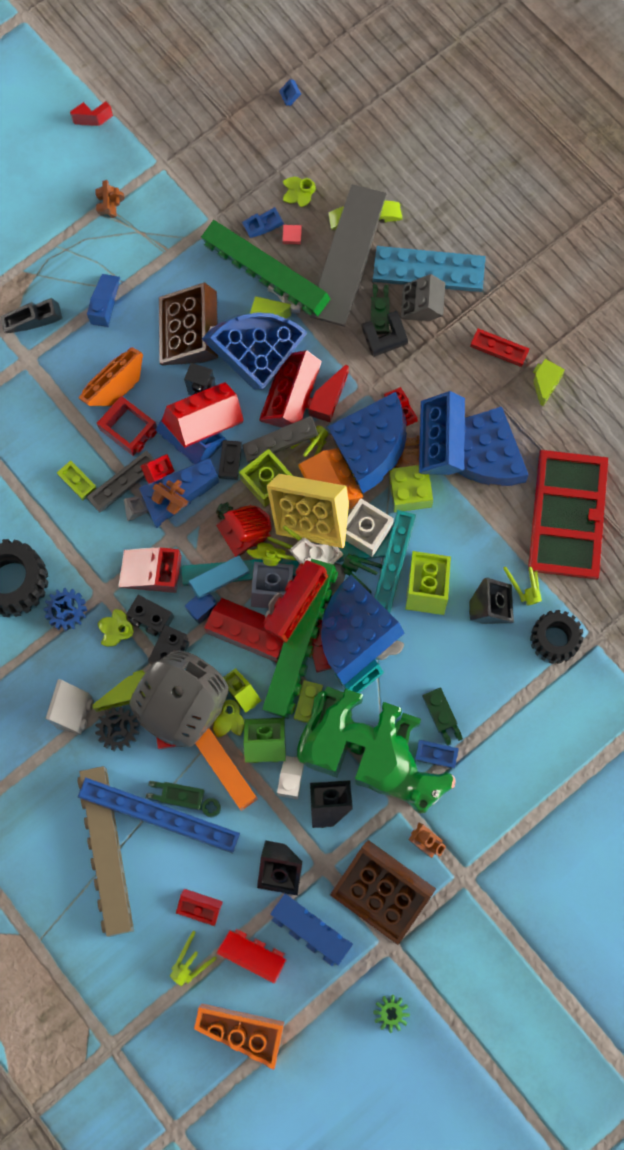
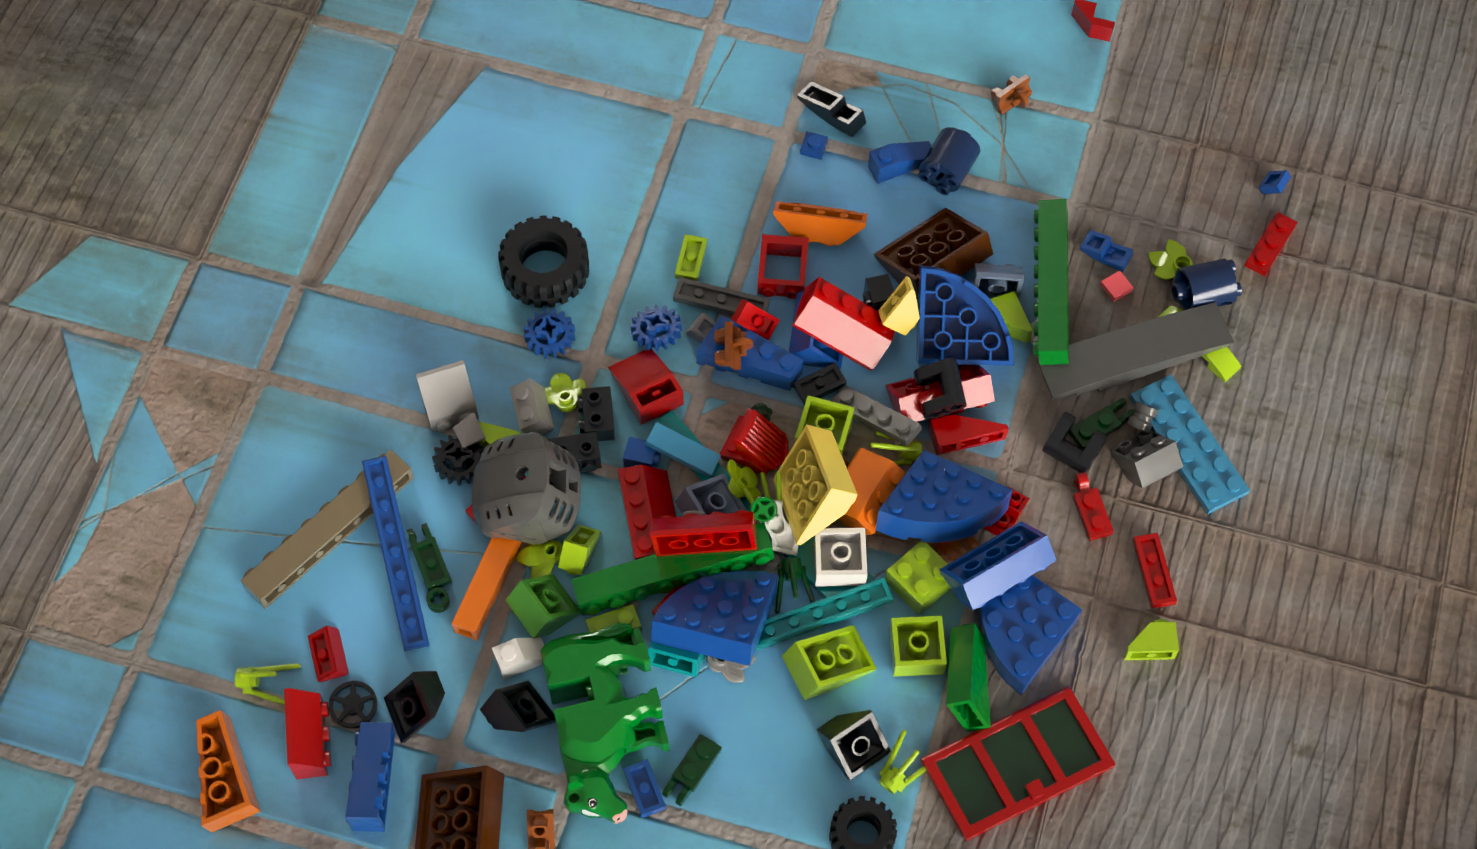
camera: 50 degrees right, 10 degrees down
none -> black wheel [329,681,378,728]
none -> light grey slope [453,413,485,449]
none -> light grey brick [510,378,554,435]
none -> blue gear [630,305,682,352]
none -> green wheel [751,497,777,522]
none -> blue plate [800,131,828,160]
none -> light yellow slope [878,276,920,336]
none -> lime brick [889,616,947,677]
none -> black connector [913,358,967,419]
none -> dark blue cylinder [918,127,981,195]
none -> green slope [946,623,991,732]
none -> sand blue slope [972,262,1024,300]
none -> red plate [1073,472,1114,541]
none -> dark grey wheel [1127,401,1159,433]
none -> dark blue cylinder [1171,258,1242,310]
none -> red plate [1244,211,1298,277]

